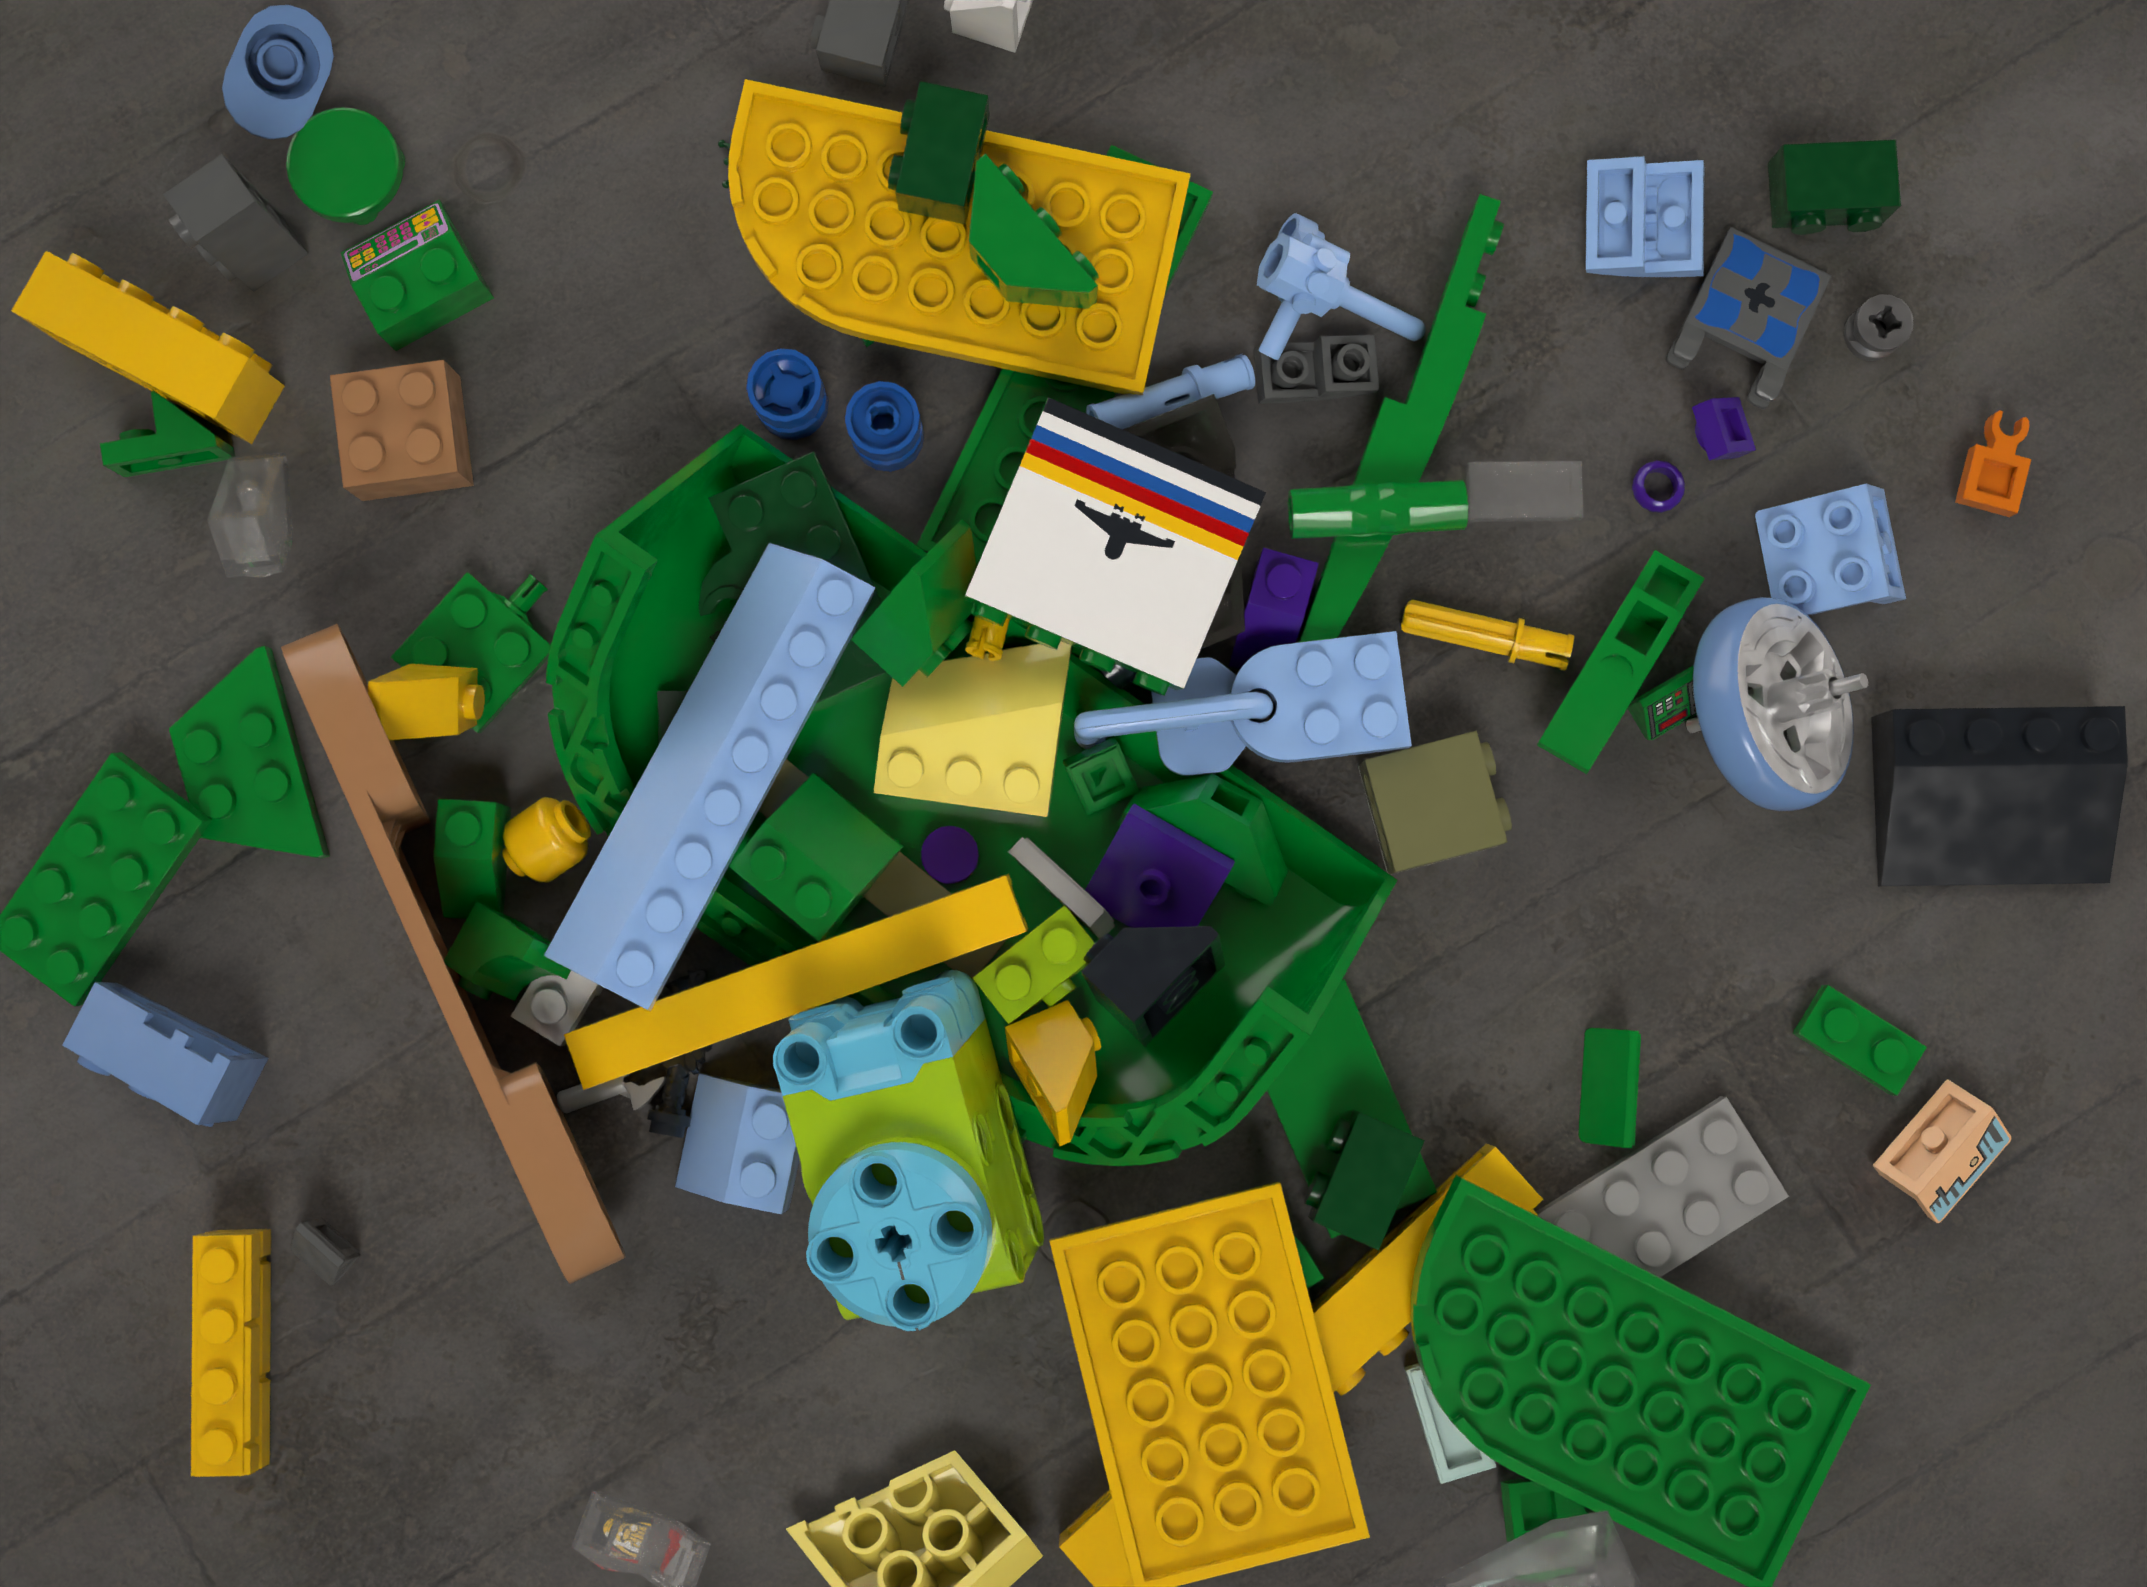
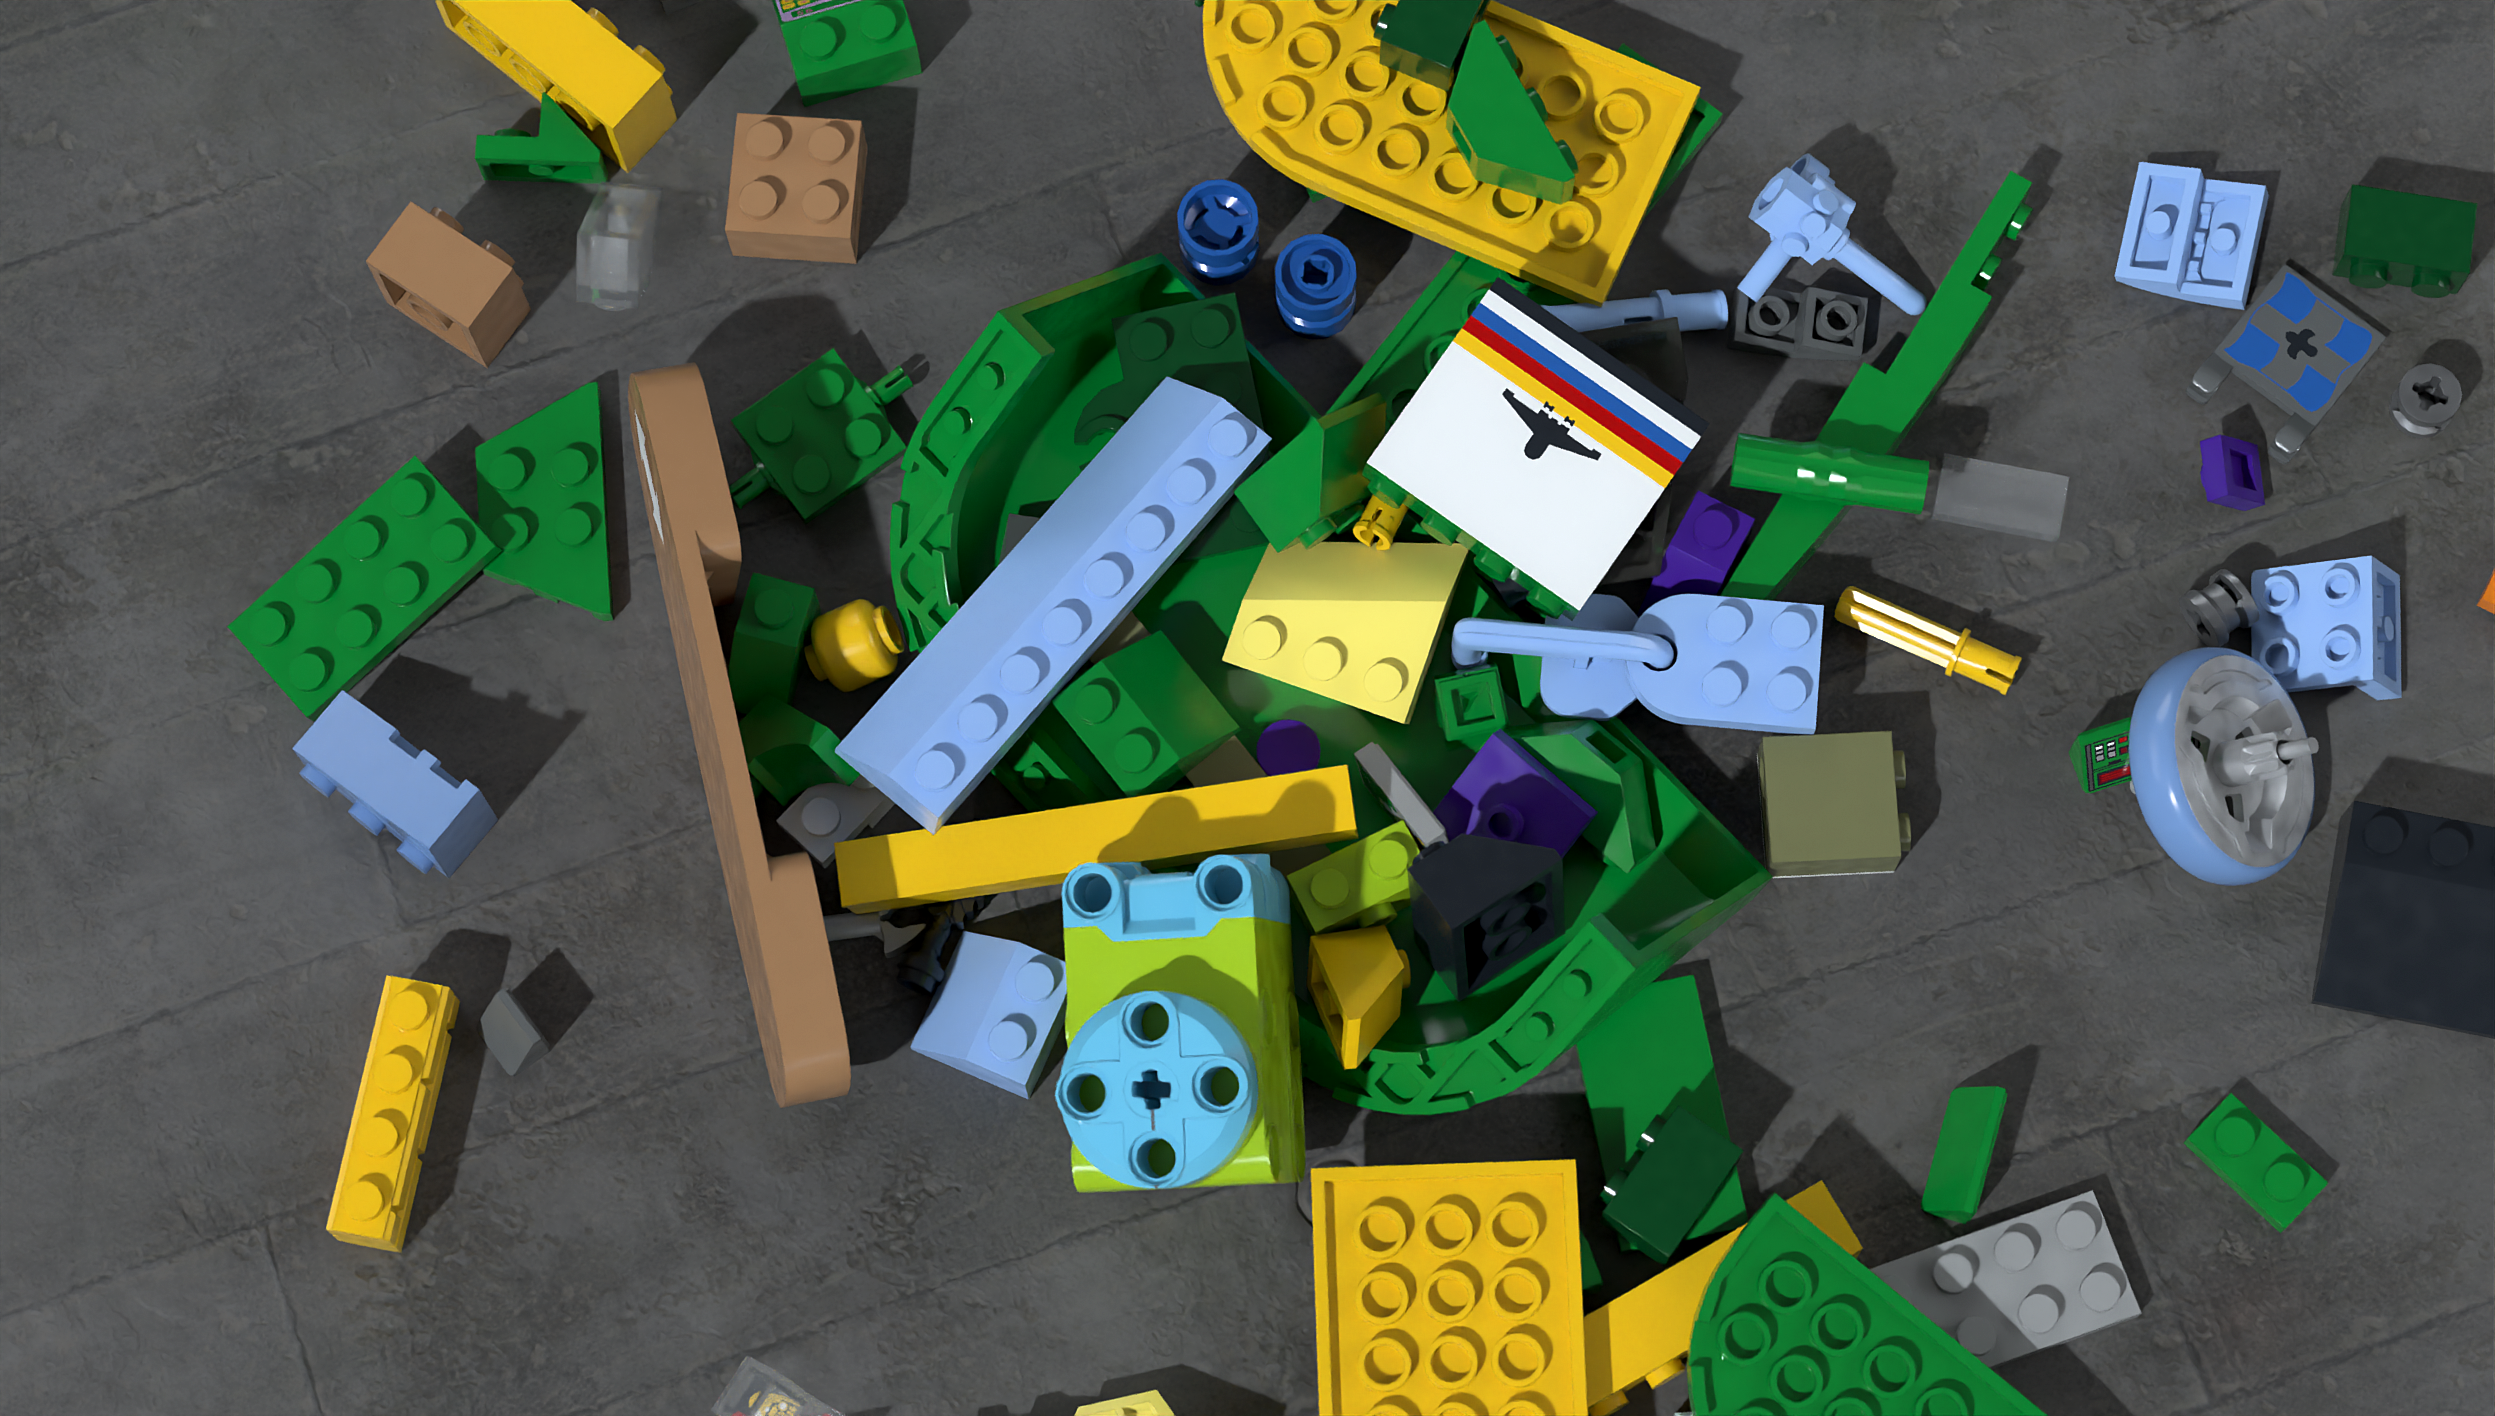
camera: 15 degrees right, 10 degrees down
yellow slope [368,664,485,740] -> none
green slope [1537,550,1705,775] -> none
dark purple piece [1632,460,1685,513] -> none
light nougat panel [1873,1079,2011,1223] -> none
none -> medium nougat brick [366,202,531,368]
none -> flat silver wheel [2179,569,2260,647]

